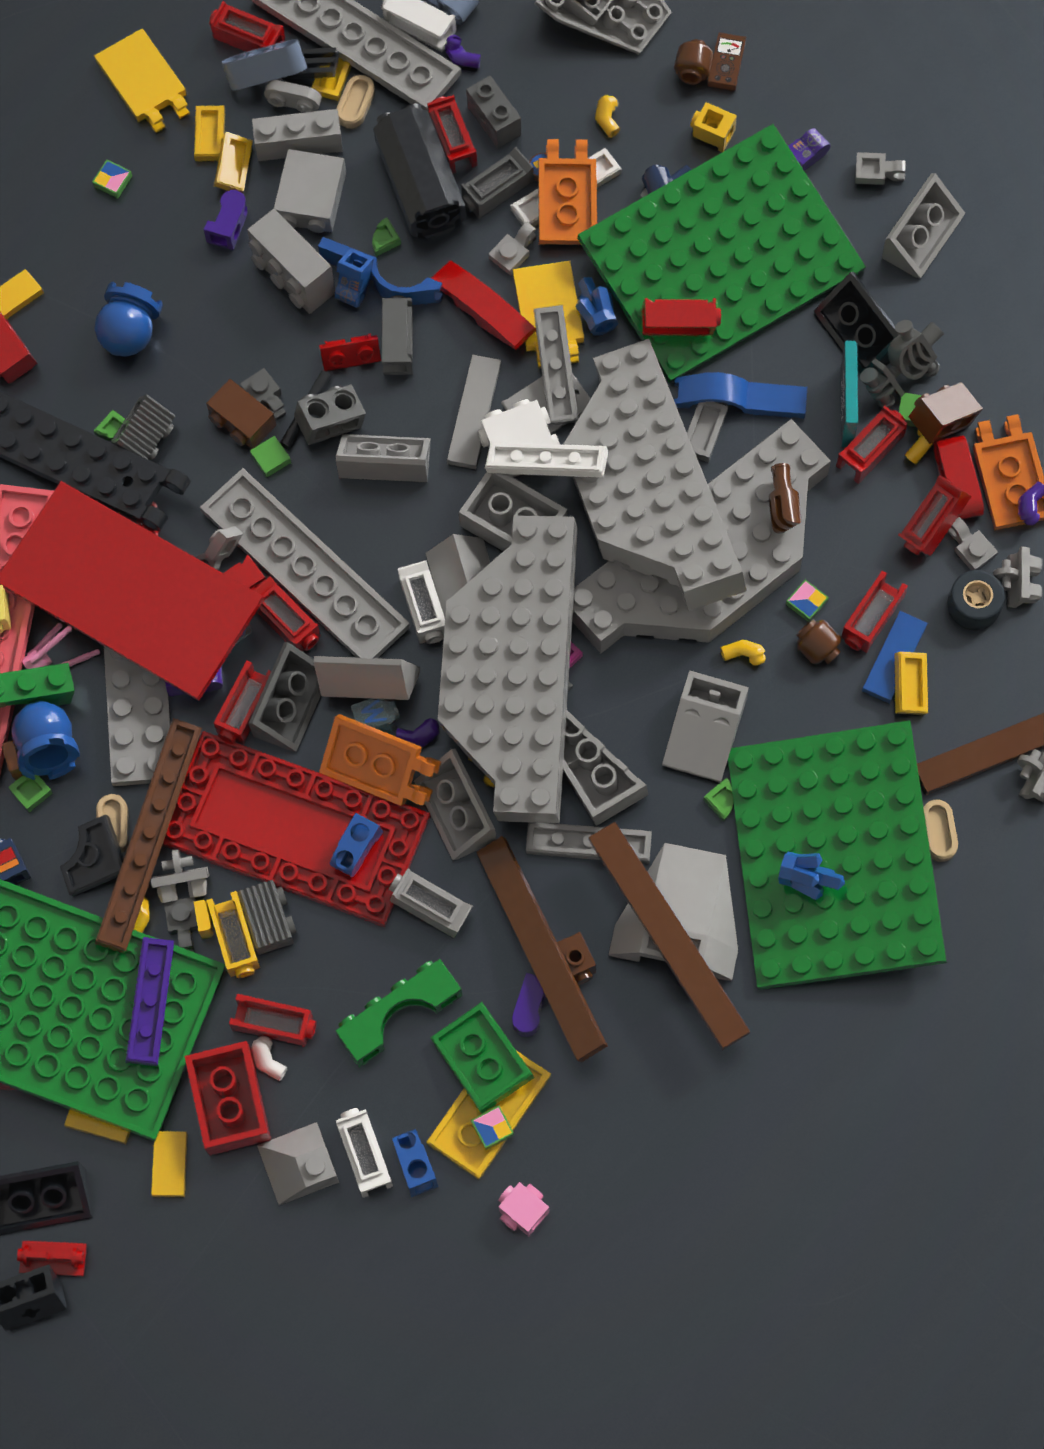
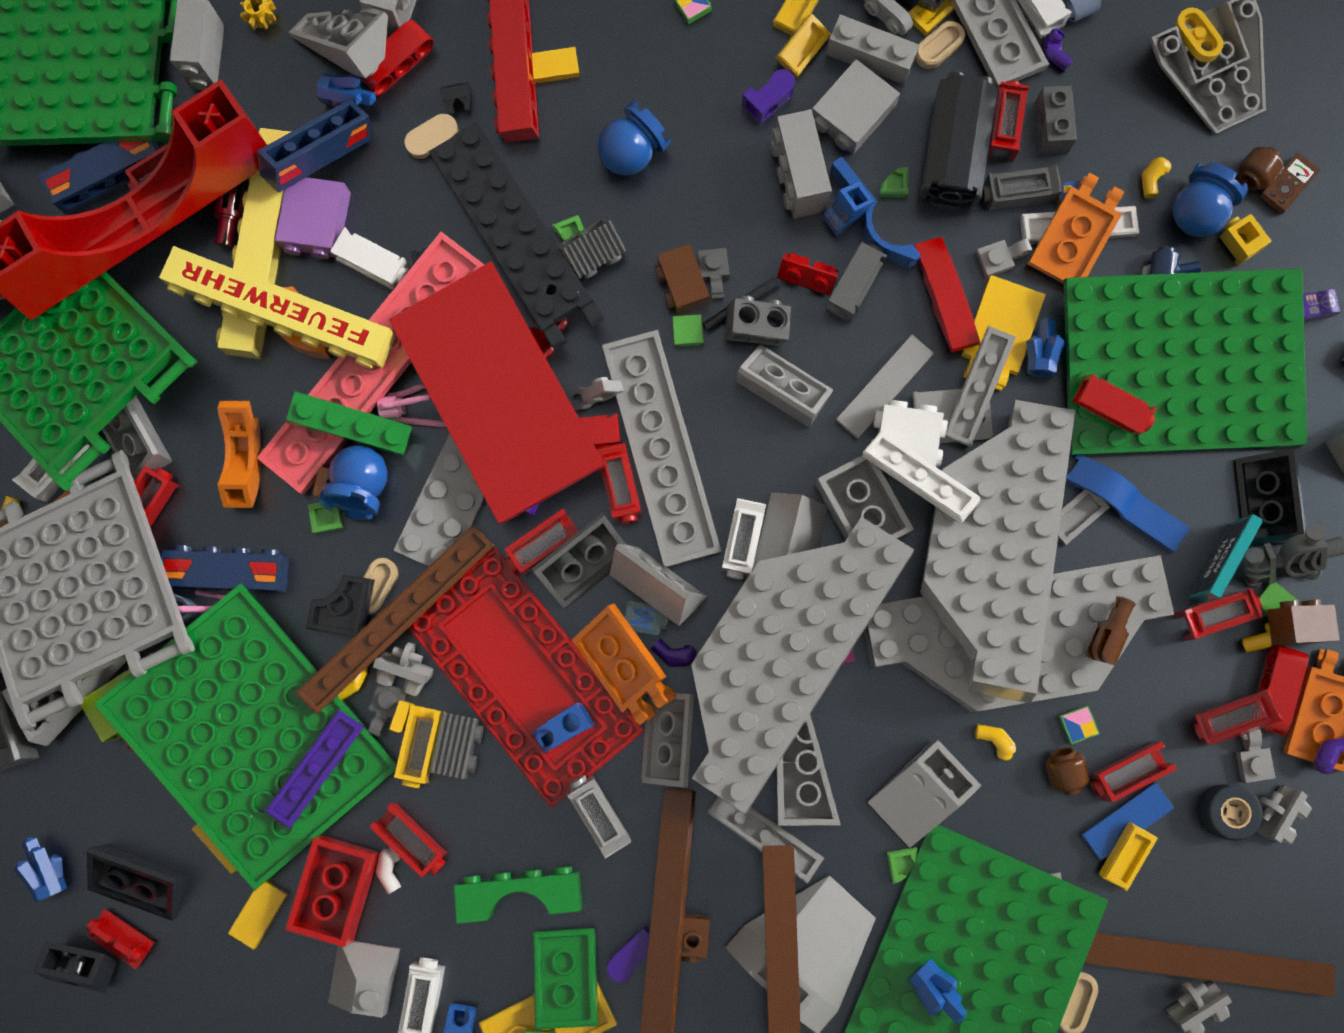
camera: 30 degrees right, 10 degrees up
none -> blue tile [1172,162,1248,238]

